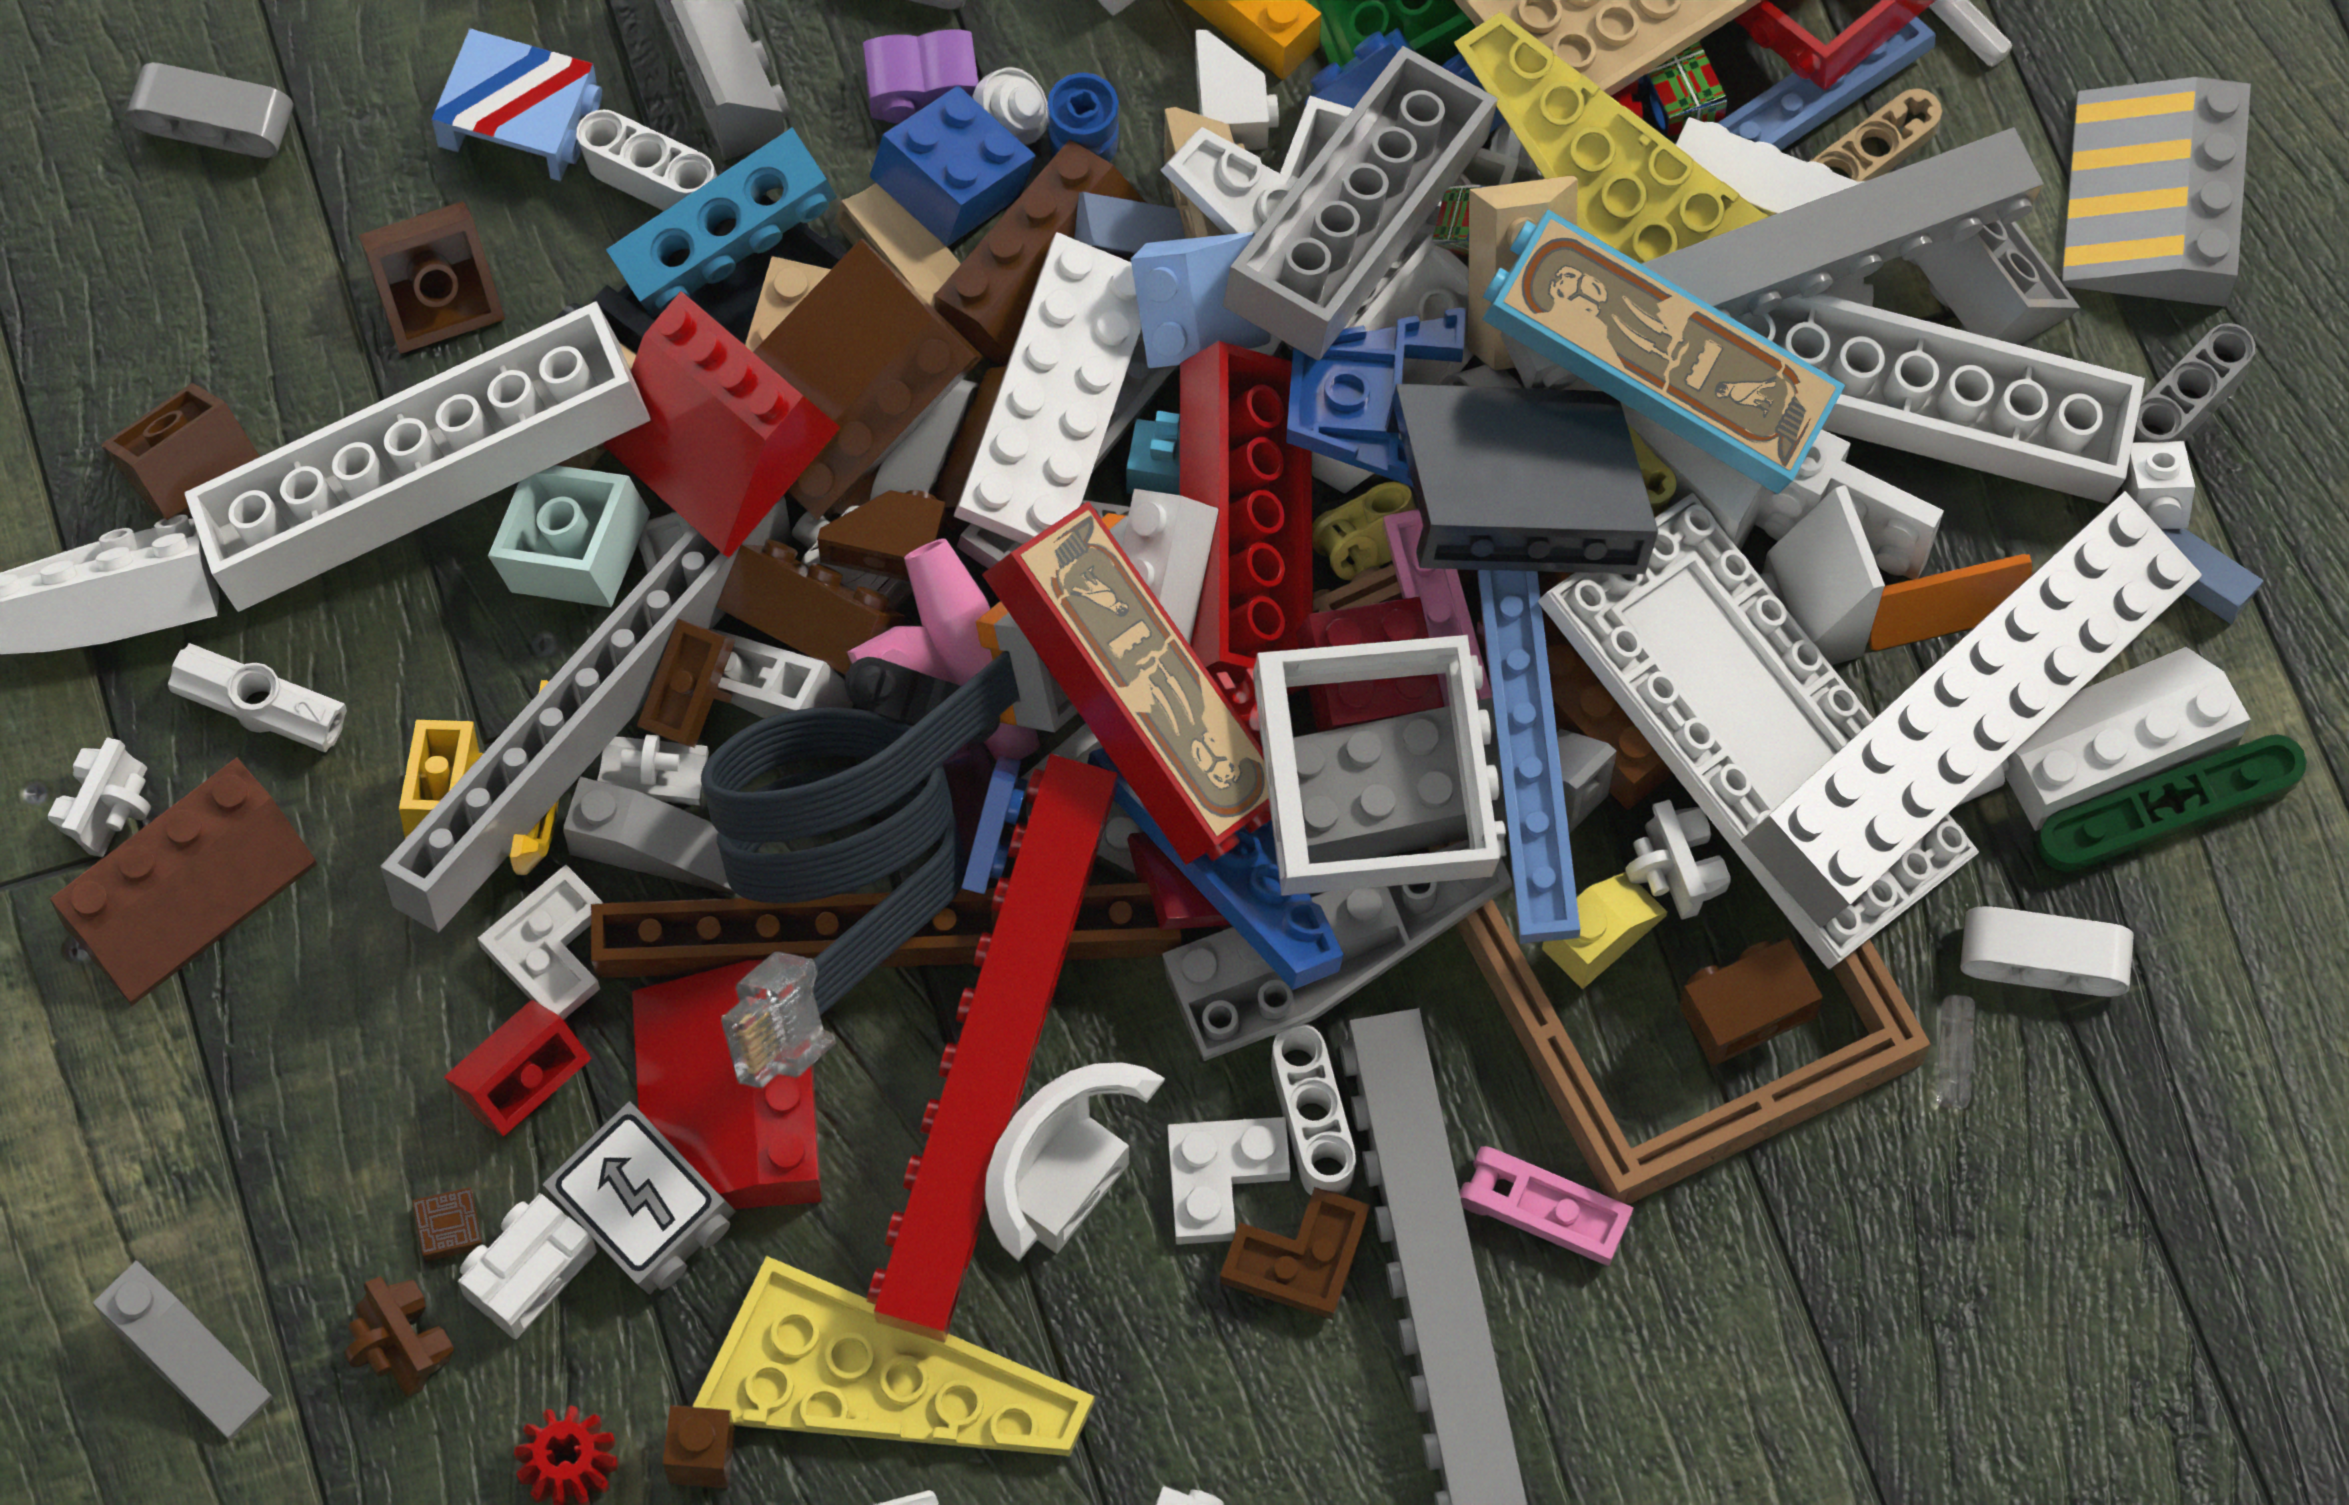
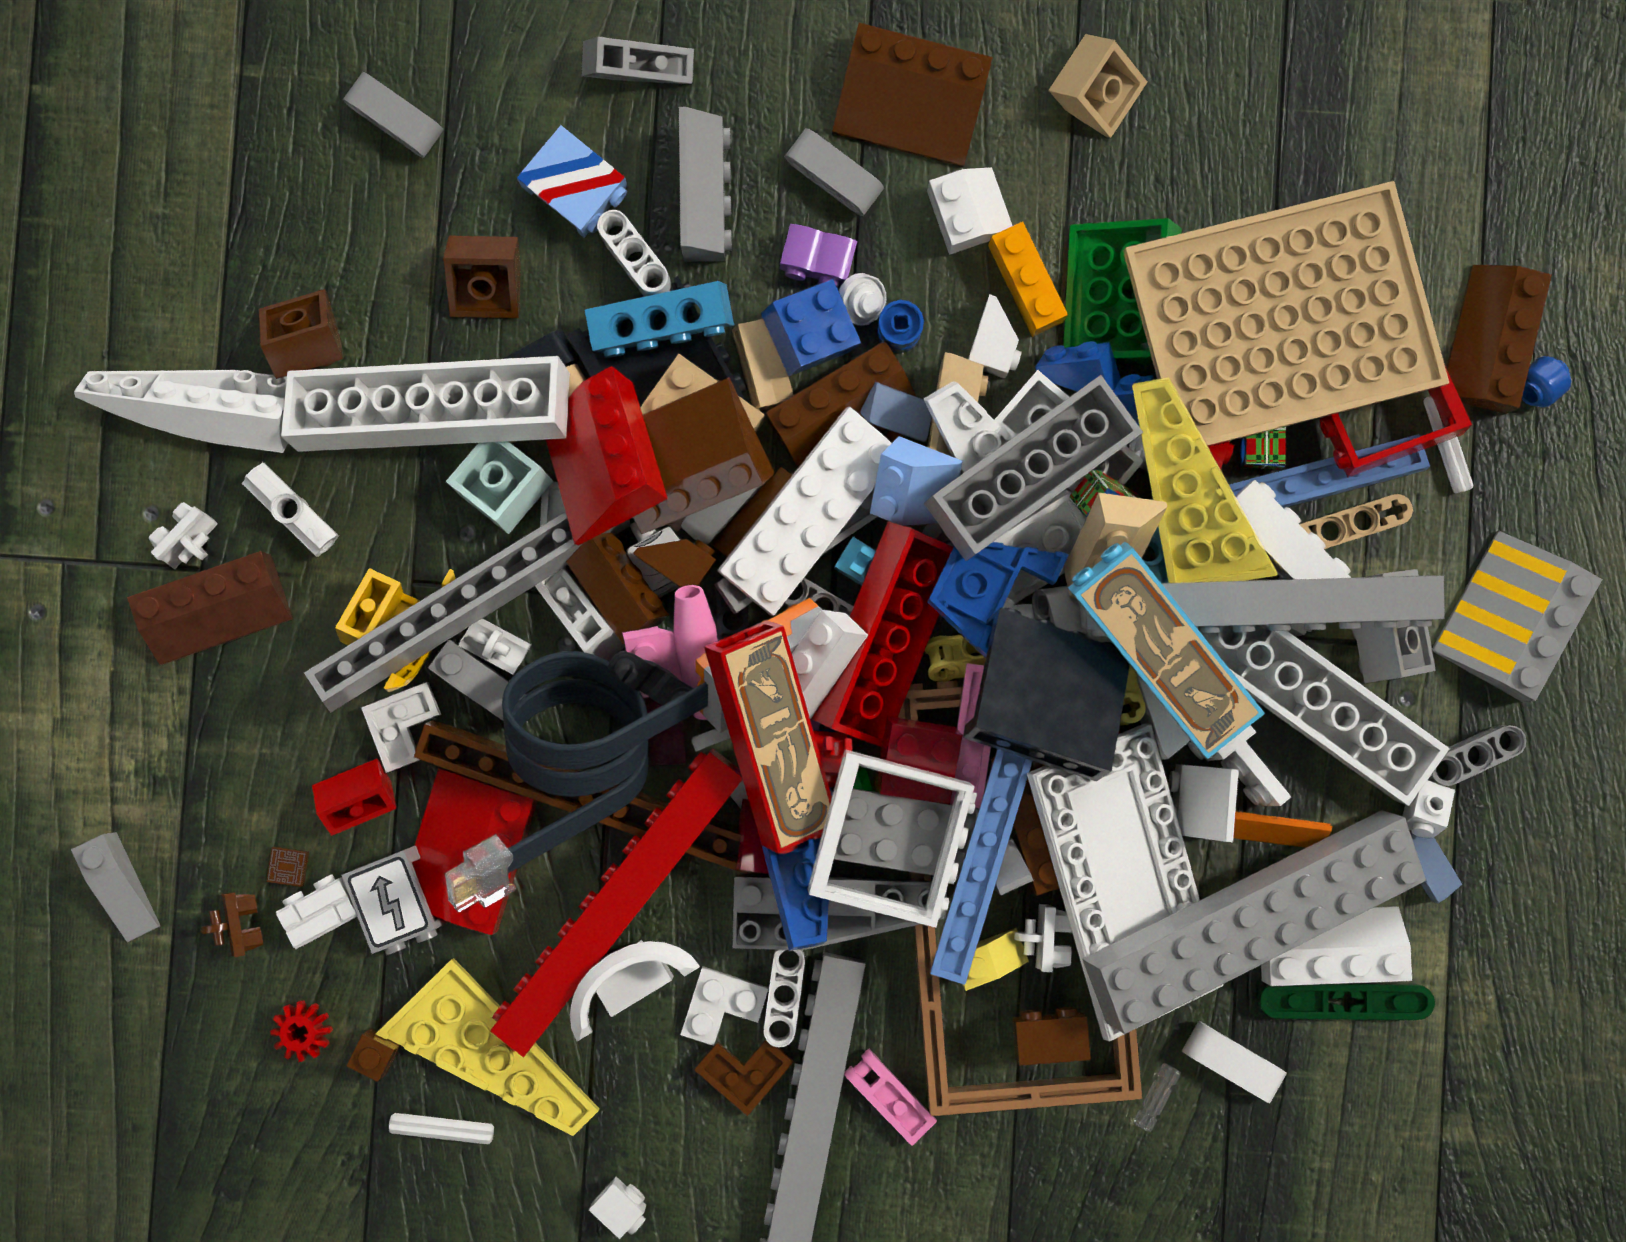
camera: 15 degrees right, 20 degrees up
reddish brown panel [637,618,736,748] -> none
blue plate [962,755,1028,894] -> none

